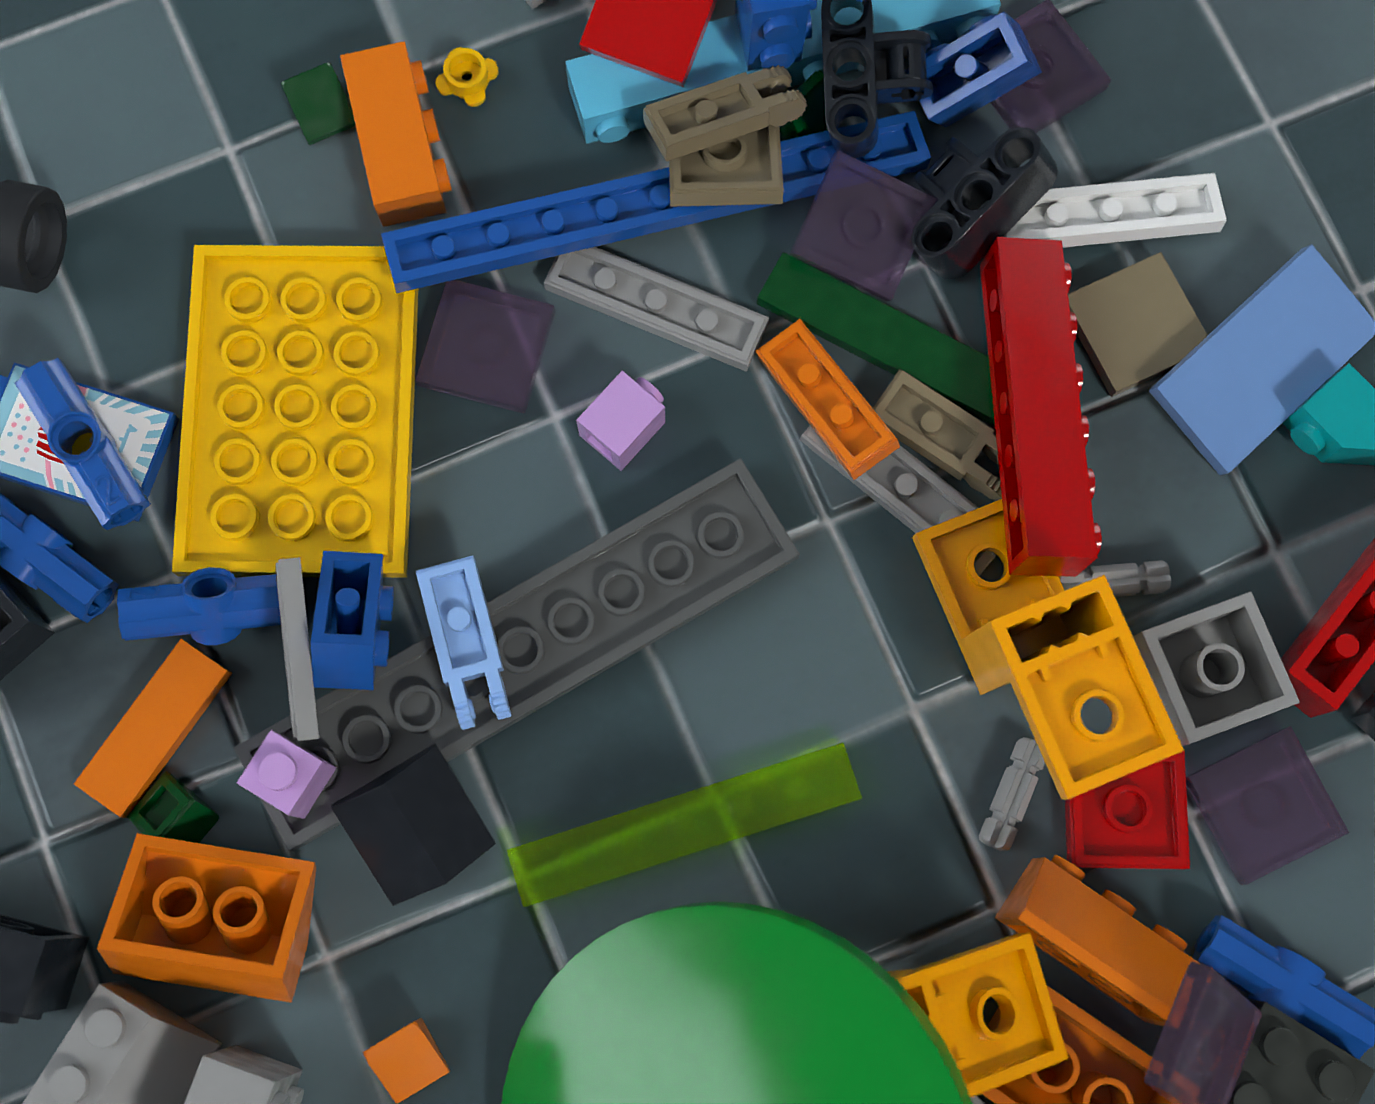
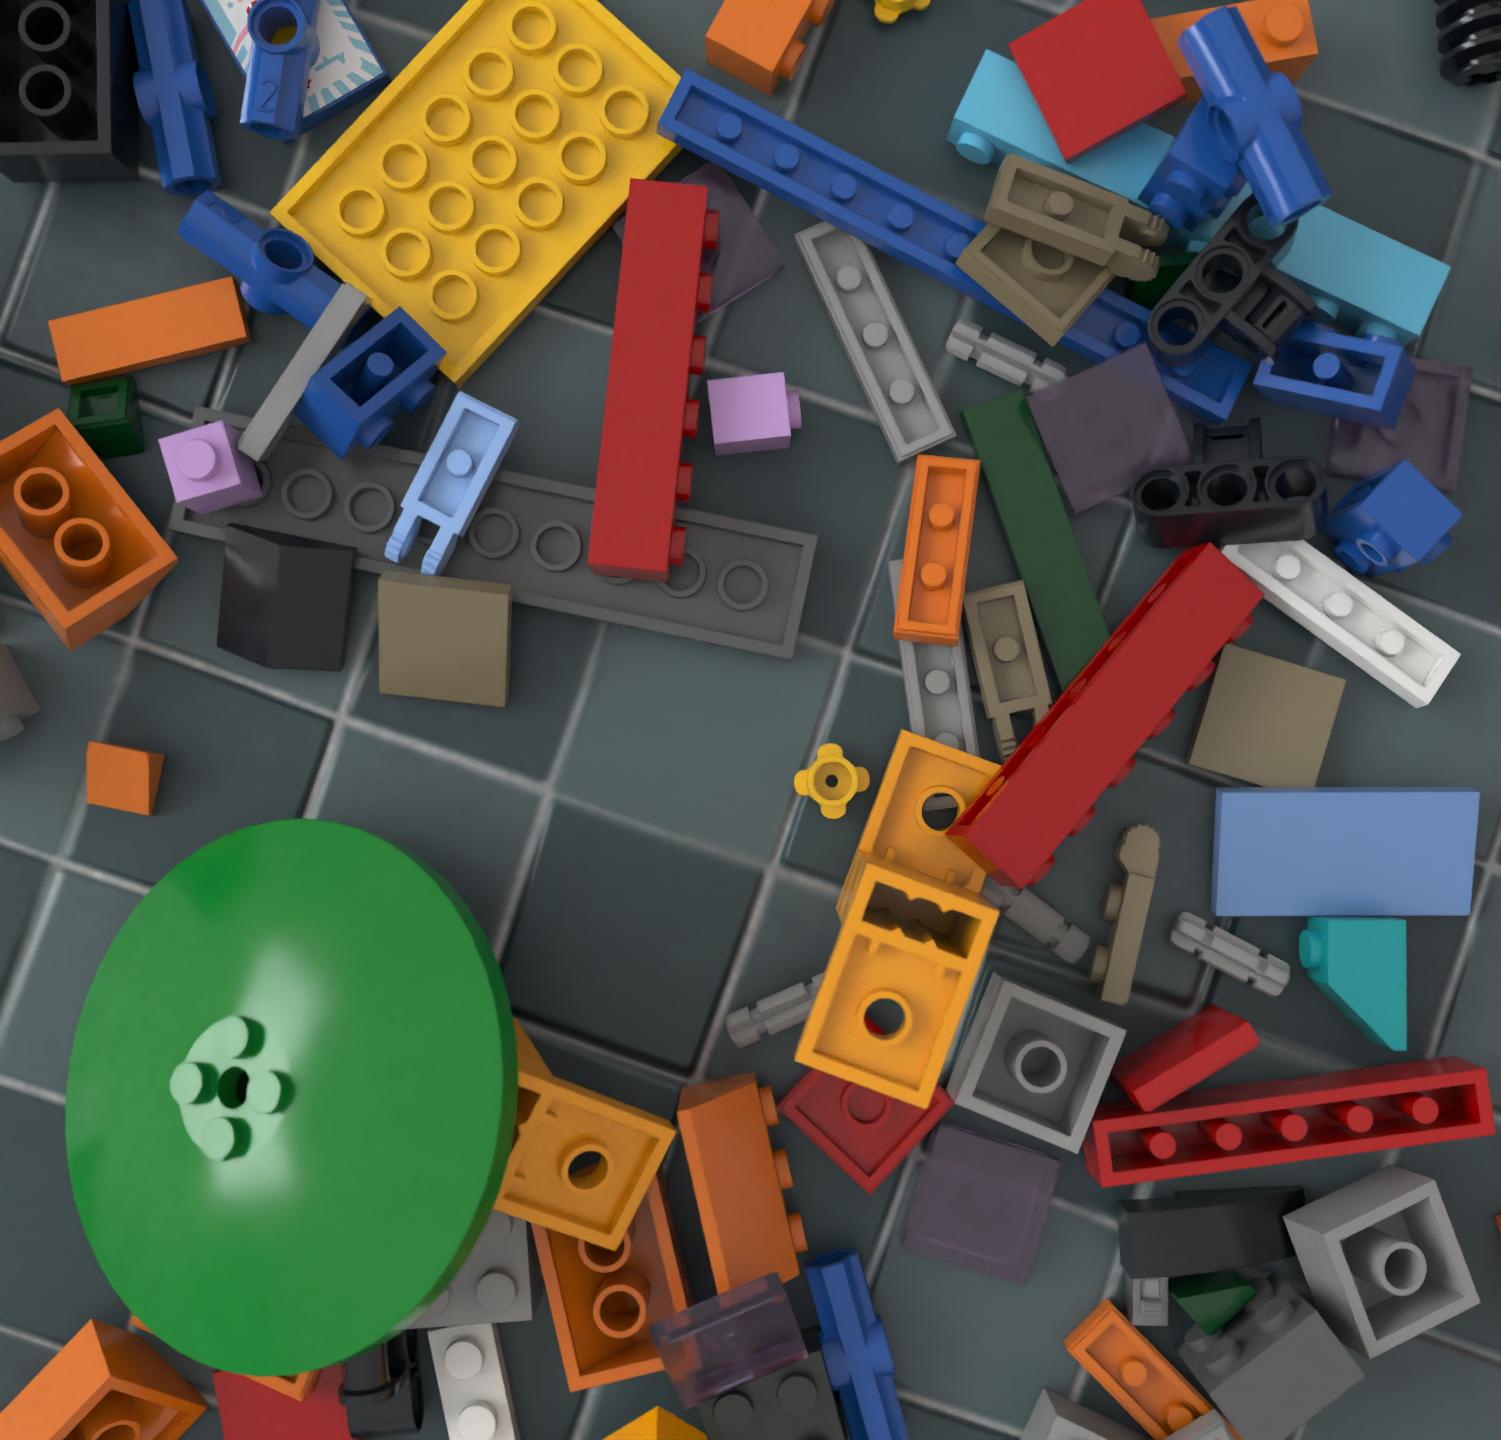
camera: 40 degrees right, 10 degrees up
clear neon green tile [507,742,862,908] -> none
none -> dark tan tile [378,570,513,707]
none -> red brick [587,178,720,582]
none -> yellow plate [794,743,870,819]
none -> light grey axle [946,318,1067,400]
none -> dark tan hinge [1087,824,1162,1006]
none -> red tile [1109,1004,1260,1112]
none -> light grey axle [1168,911,1290,997]
none -> blue brick [1321,459,1464,578]

